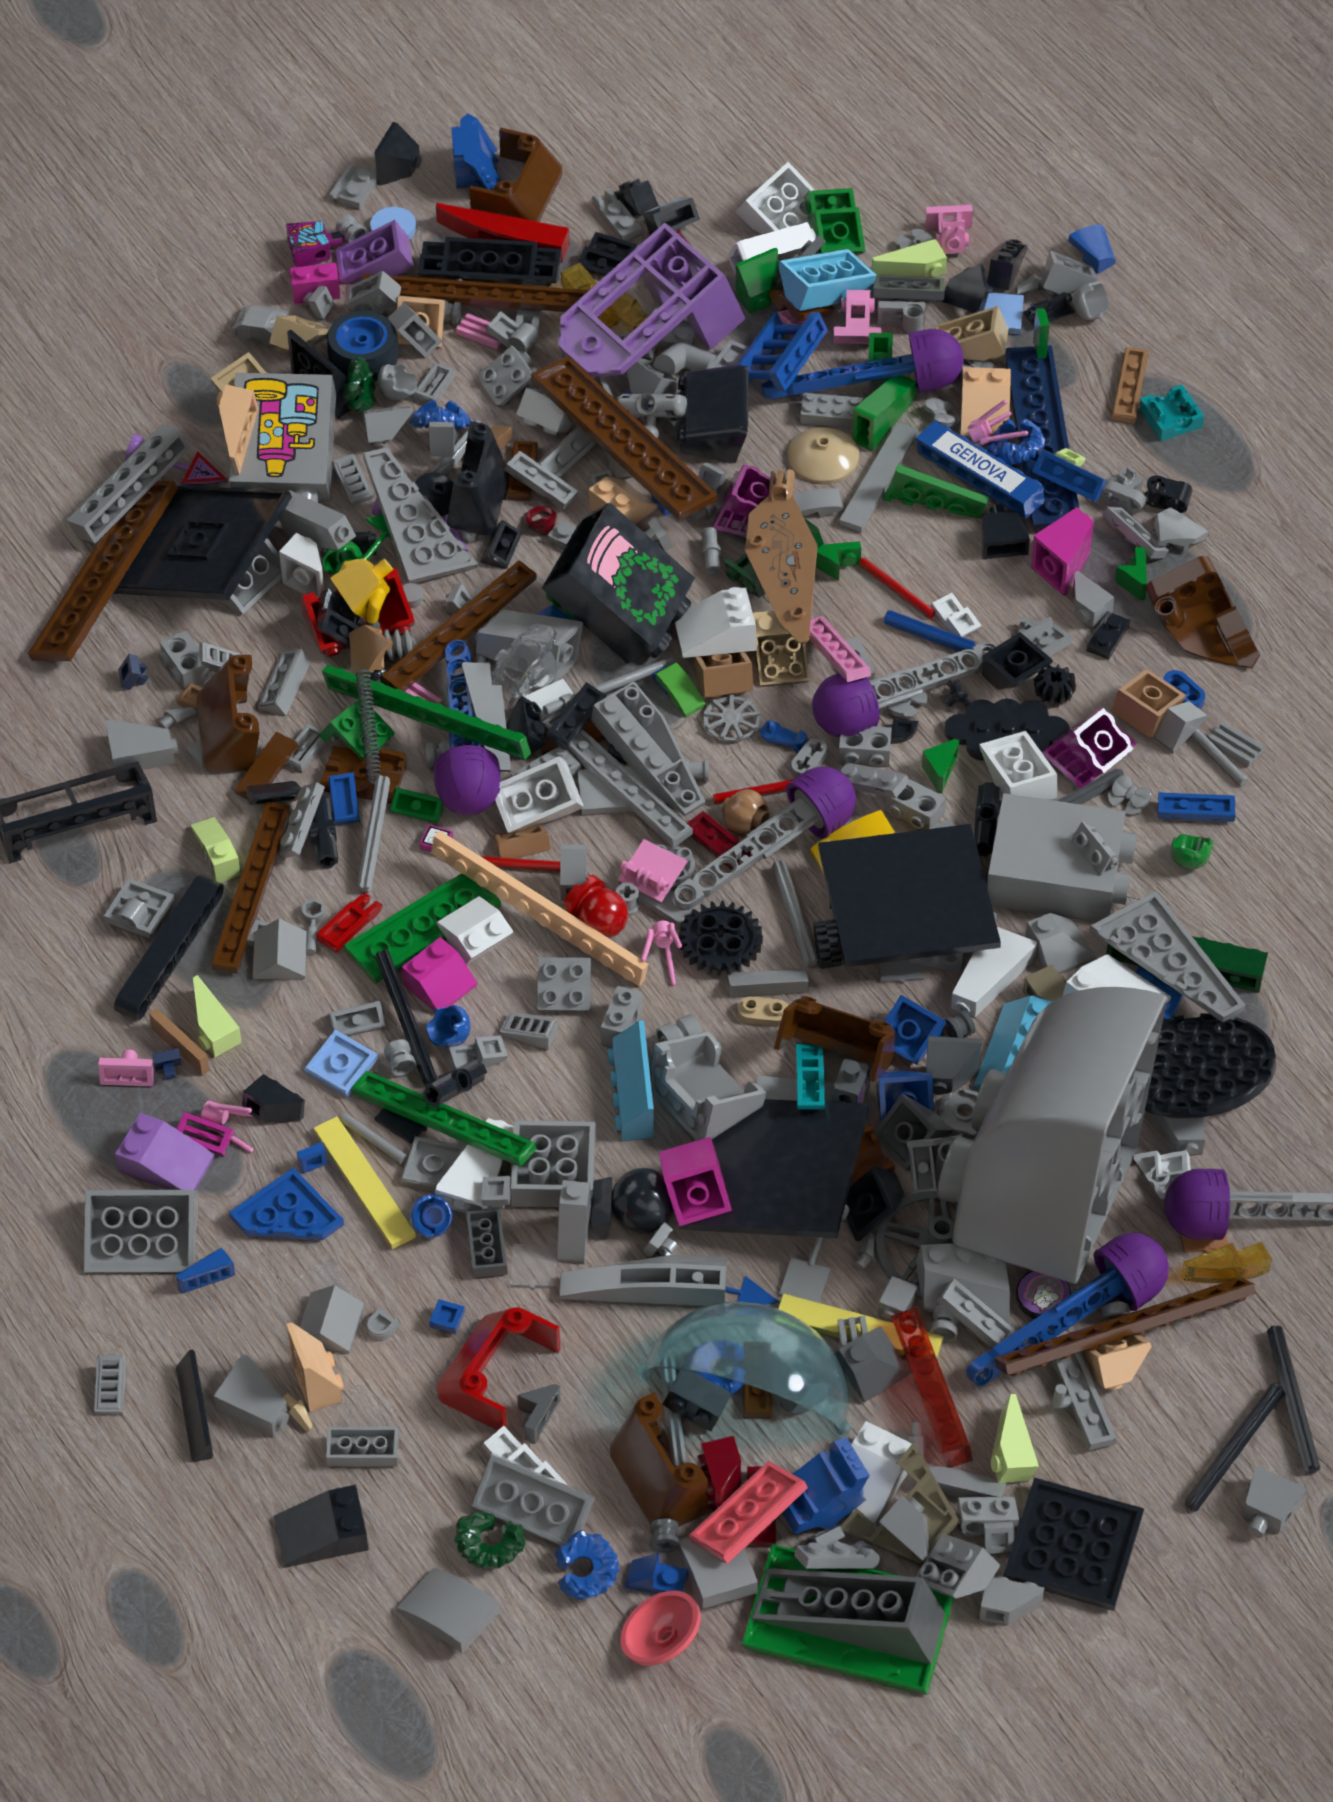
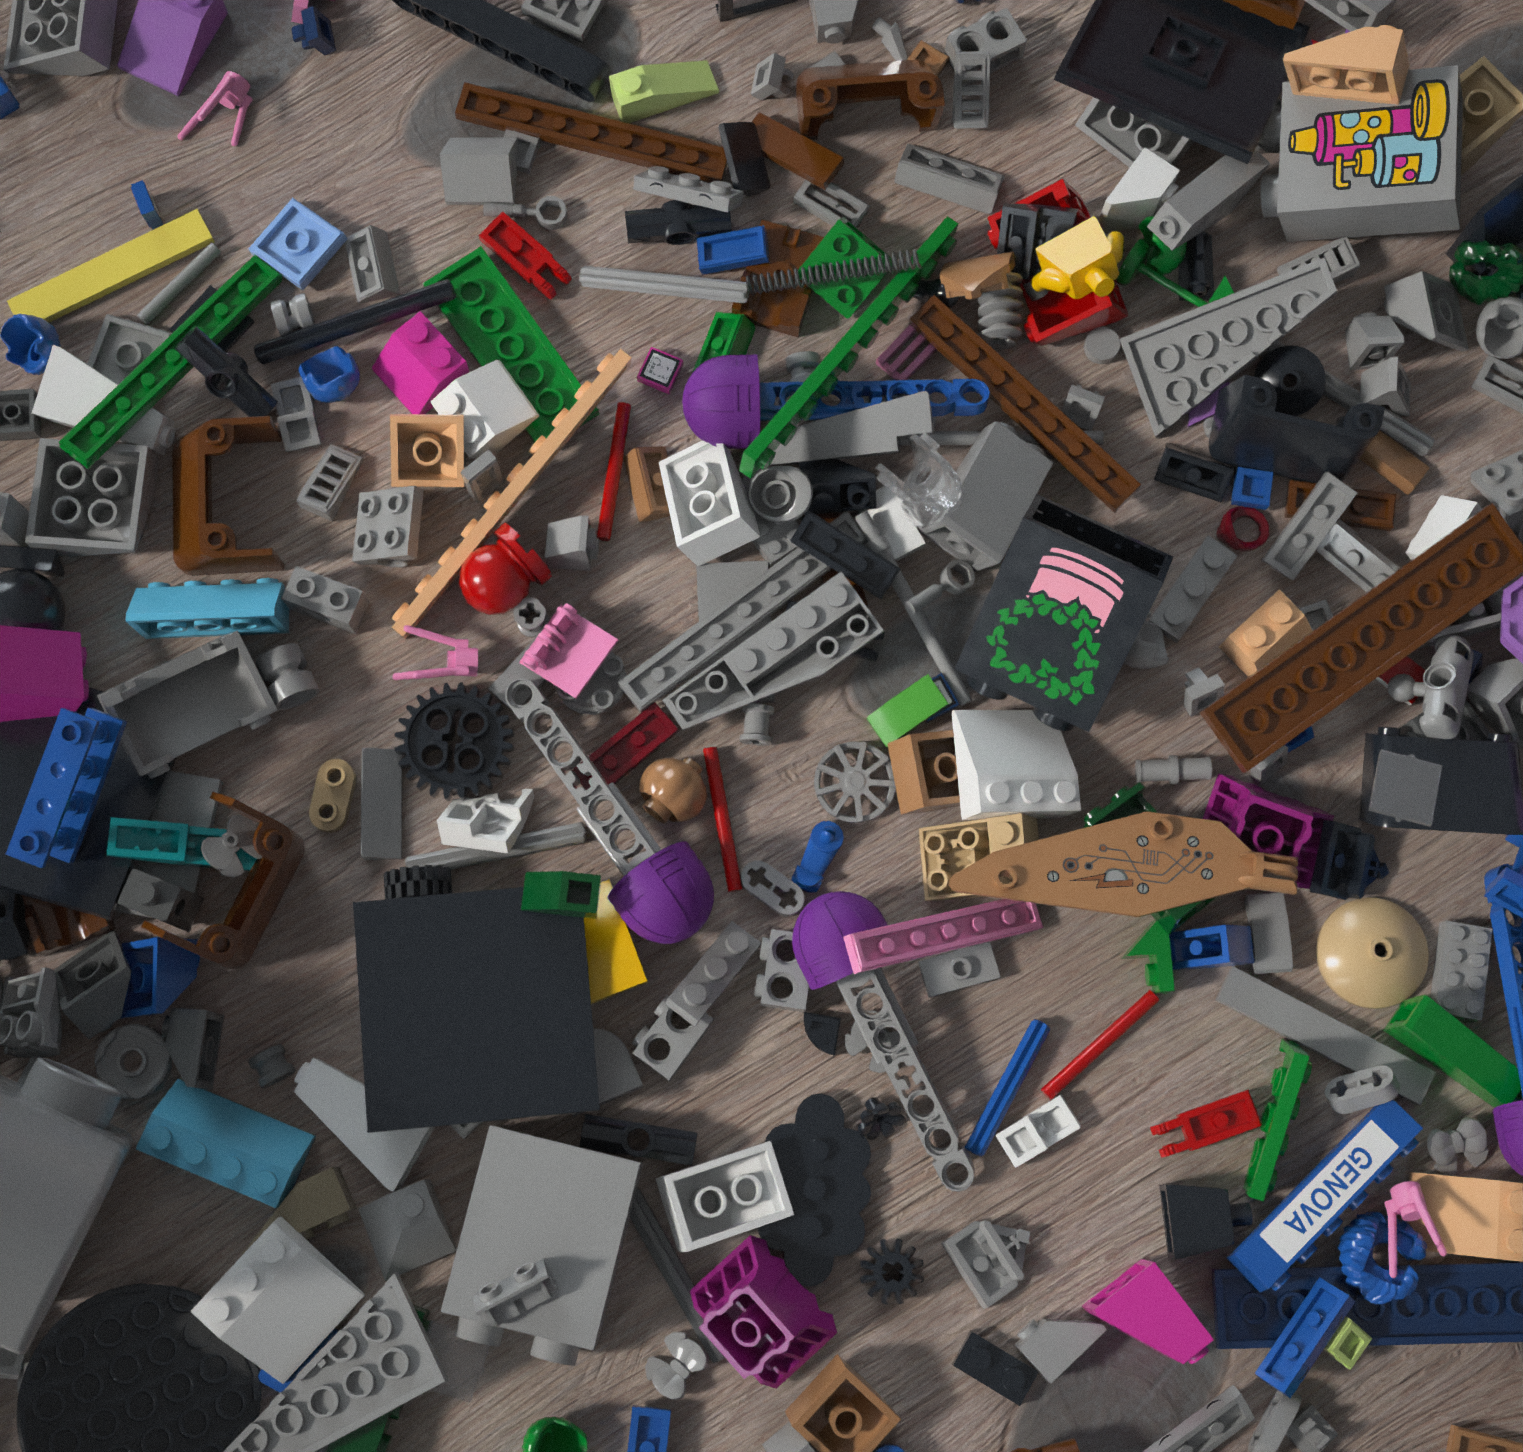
camera: 90 degrees right, 25 degrees up
medium nougat tile [149,1009,209,1076] -> none
dark pink tile [177,1112,235,1156] -> none
yellowish green slope [193,975,241,1058] -> none
blue plate [229,1167,344,1240] -> none
black slope [242,1074,305,1122] -> none
blue piece [409,400,471,430] -> none
light grey tile [481,1176,511,1209] -> none
light grey tile [698,463,727,495] -> none
blue slope [884,995,946,1065] -> none
green slope [922,739,959,793] -> none
black slope [982,632,1053,690] -> none
green slope [1115,547,1147,600] -> none
none -> blue fence [6,708,128,868]
none -> reddish brown windscreen [172,416,284,576]
none -> light grey piece [201,815,262,878]
none -> light nougat slope [390,414,464,487]
none -> white slope [437,789,534,853]
none -> light grey plate [461,449,504,503]
none -> dark green slope [521,871,601,919]
none -> light grey hat [748,466,813,523]
none -> light grey tile [751,53,794,100]
none -> light grey piece [904,560,975,615]
none -> red hinge [1150,1089,1262,1158]
none -> blue slope [1169,925,1254,970]
none -> blue plate [1231,467,1273,510]
none -> black slope [1310,820,1390,900]
none -> light grey beam [1324,1065,1400,1114]
none -> light grey slope [1345,313,1405,370]
none -> clear piece [1368,749,1442,827]

